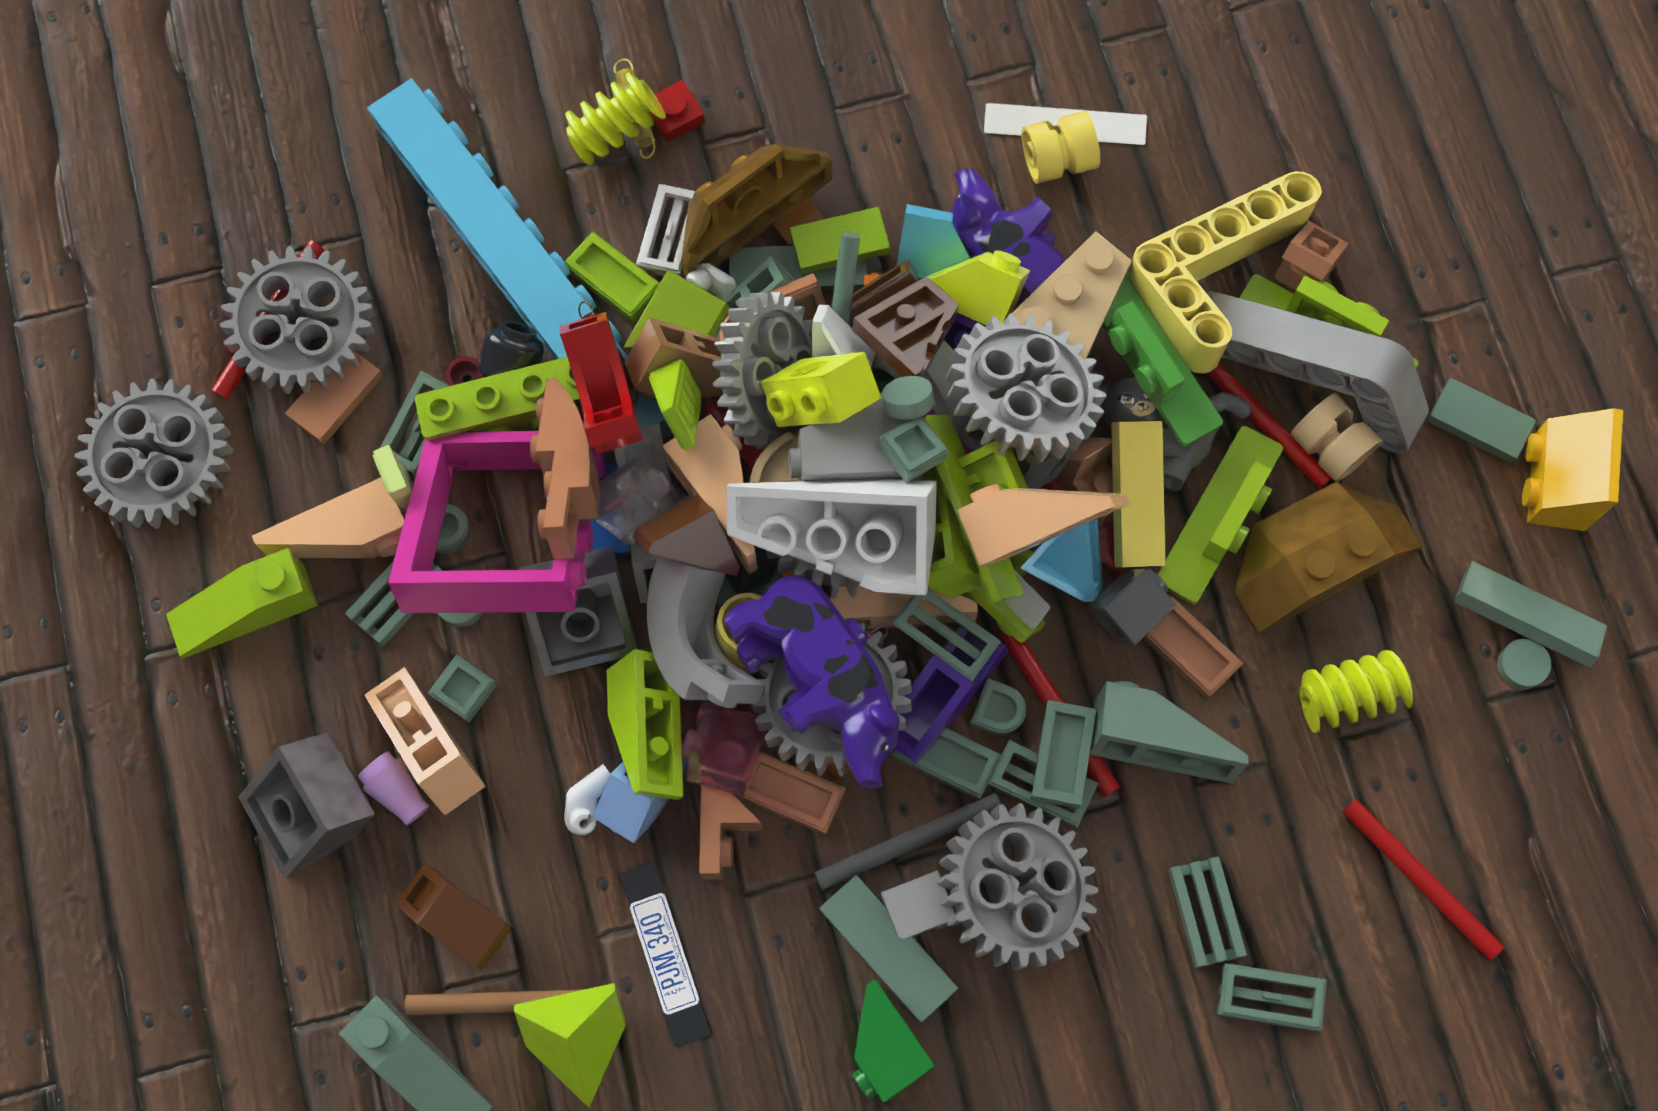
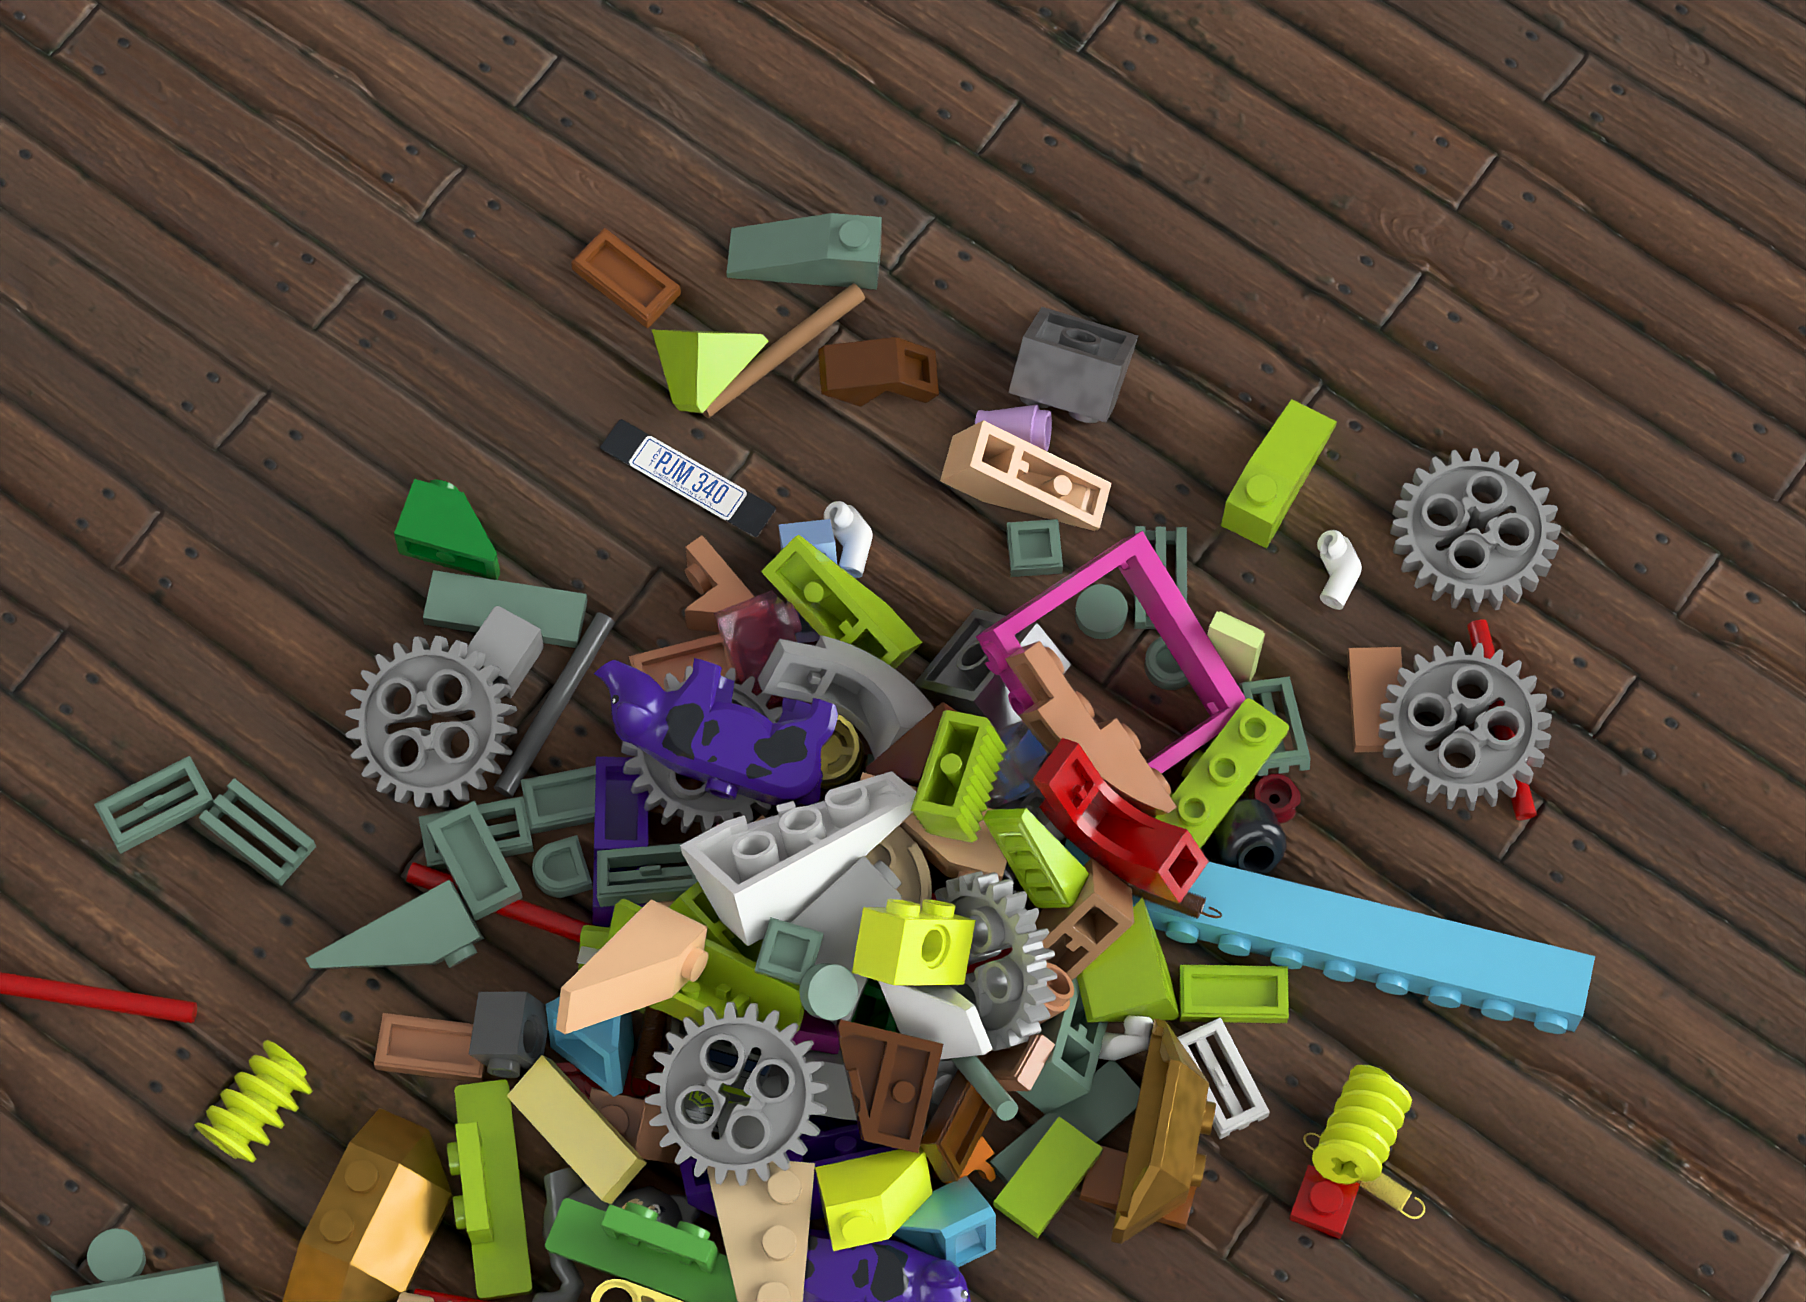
camera: 135 degrees right, 5 degrees down
light nougat slope [252,478,405,558] -> none
none -> lime brick [910,710,1007,843]
none -> white arm [1317,530,1362,610]

